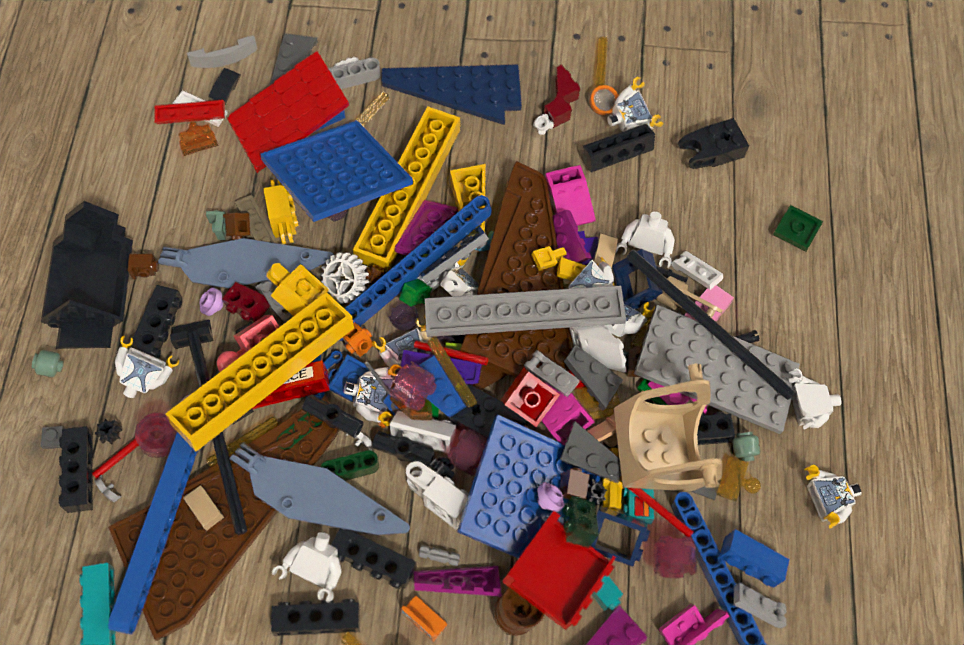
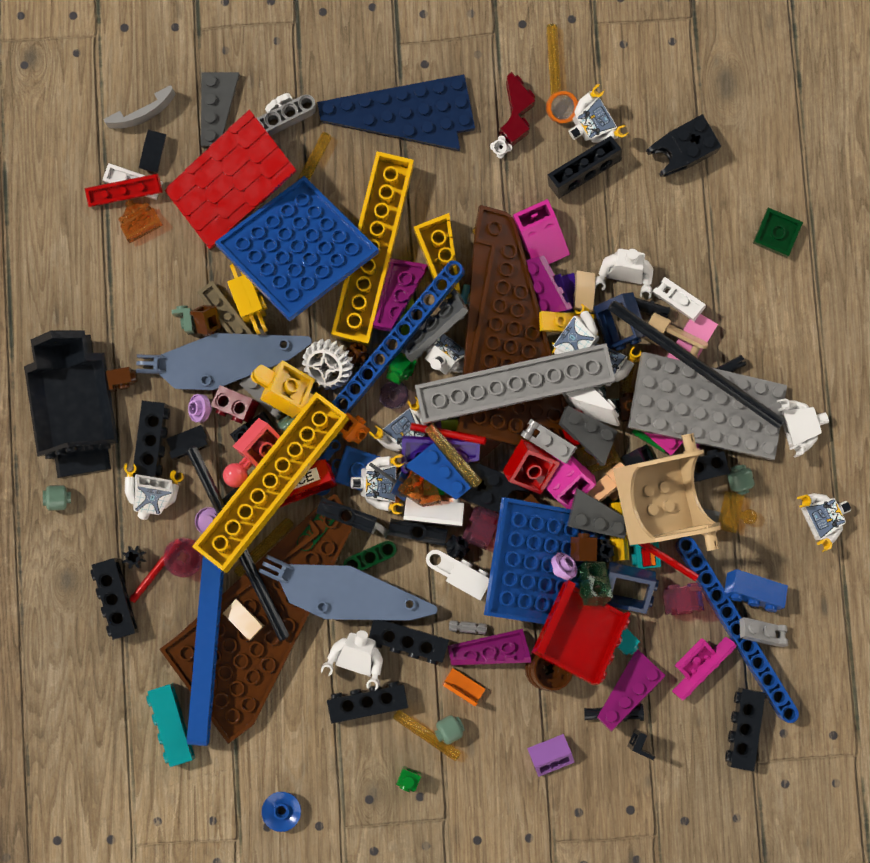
camera: 10 degrees left, 20 degrees up
dark grey plate [41,426,65,449] -> none
light grey piece [95,475,121,503] -> none
clear pink brick [390,362,437,411] -> none
yellow plate [531,246,567,271] -> none

